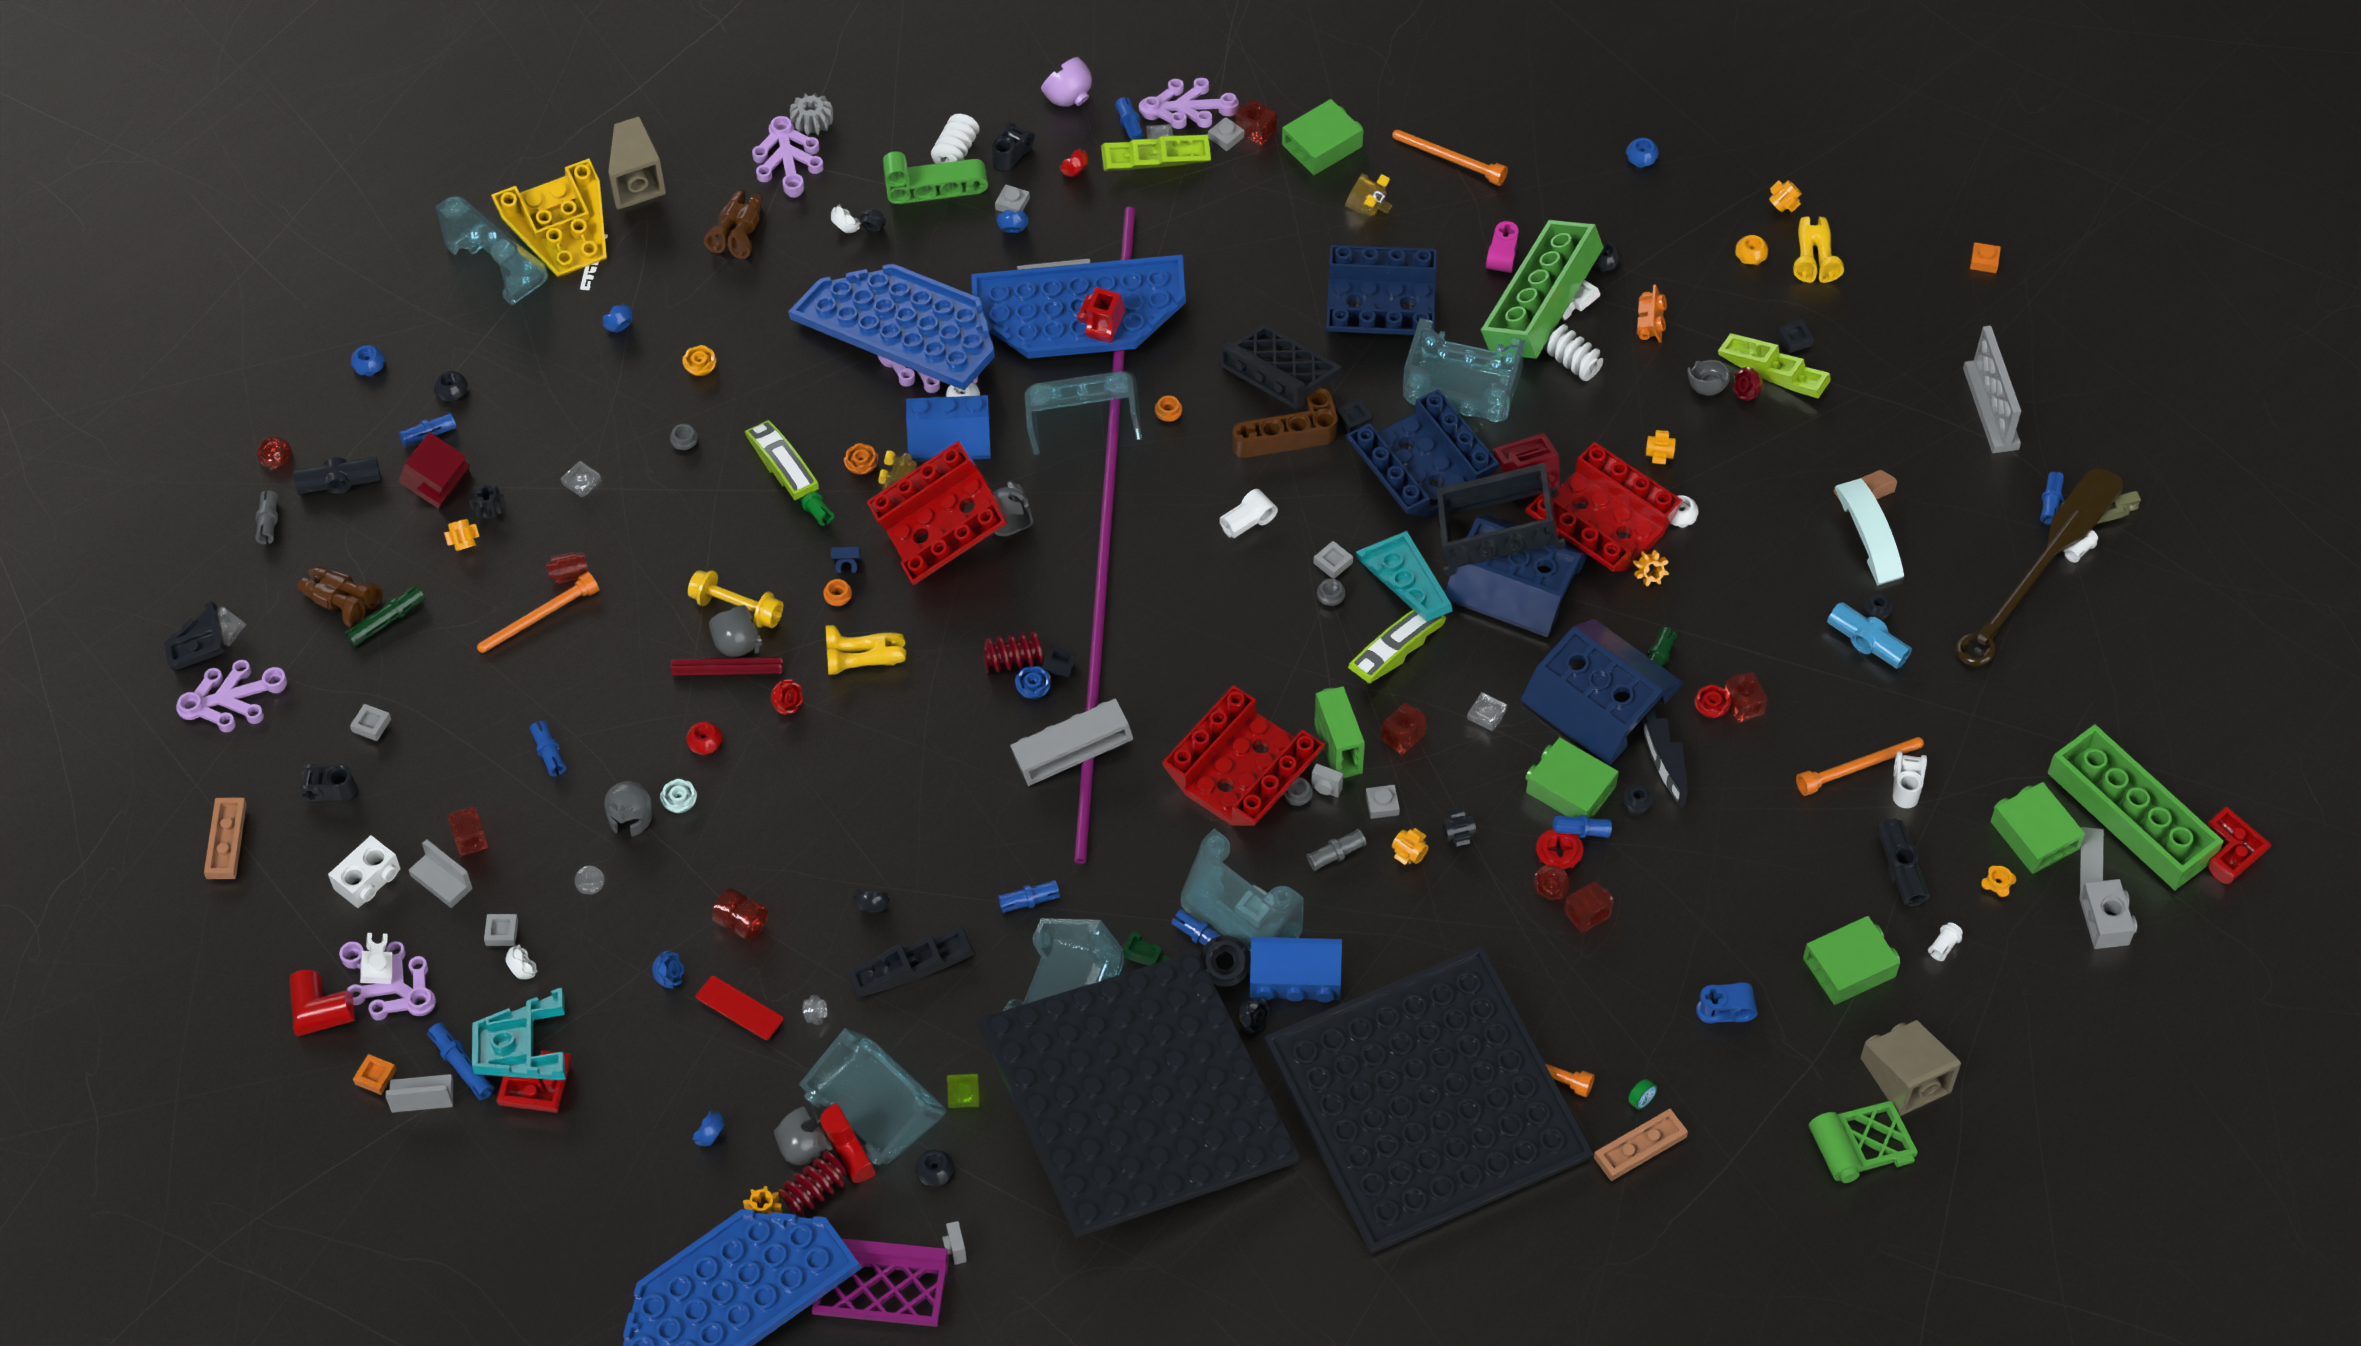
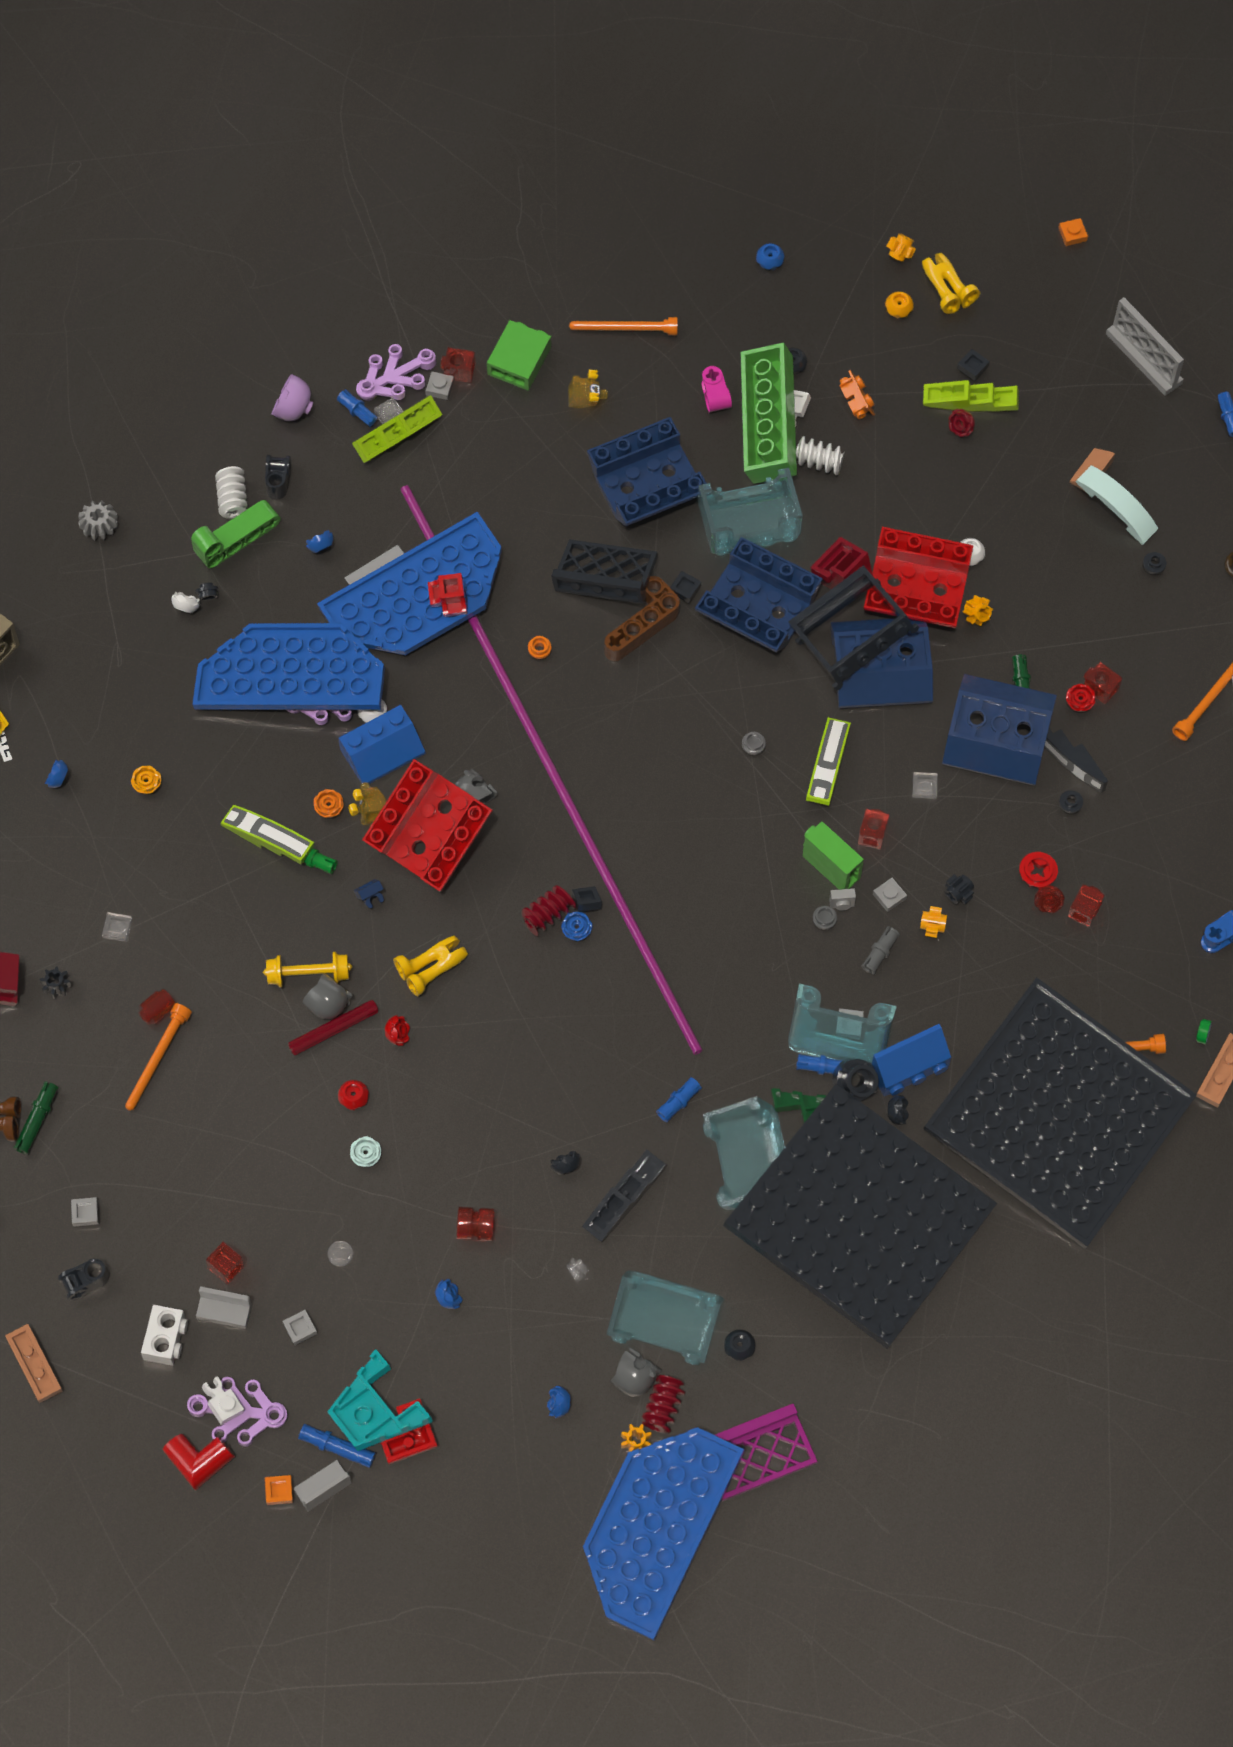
camera: 30 degrees left, 10 degrees up
light orange gear [444,518,480,551] -> none
white plate [505,944,538,979] -> none
blue pin [529,721,567,776] -> none
dark grey helmet [604,781,652,836] -> none
dark grey plate [670,424,698,450] -> none
red piece [696,976,784,1040] -> none
reddish brown piece [704,190,763,259] -> none
lavender plant [752,116,824,197] -> none
red brick [821,1103,876,1183] -> none
orange plate [823,579,852,606] -> none
light grey plate [942,1221,967,1265] -> none
clear neon green plate [947,1074,979,1108] -> none
light grey plate [995,184,1030,213] -> none
light grey brick [1010,698,1133,786] -> none
clear light blue windscreen [1025,370,1142,455] -> none
red plate [1059,148,1088,177] -> none
red slope [1162,685,1325,826] -> none
white piece [1220,489,1278,538] -> none
light grey plate [1314,541,1353,579] -> none
teal wing [1356,531,1452,622] -> none
bright green brick [1525,737,1619,818] -> none
blue axle [1552,815,1612,838] -> none
light orange gear [1646,430,1676,465] -> none
dark grey hair [1687,360,1730,396] -> none
dark azure piece [1827,602,1912,669] -> none

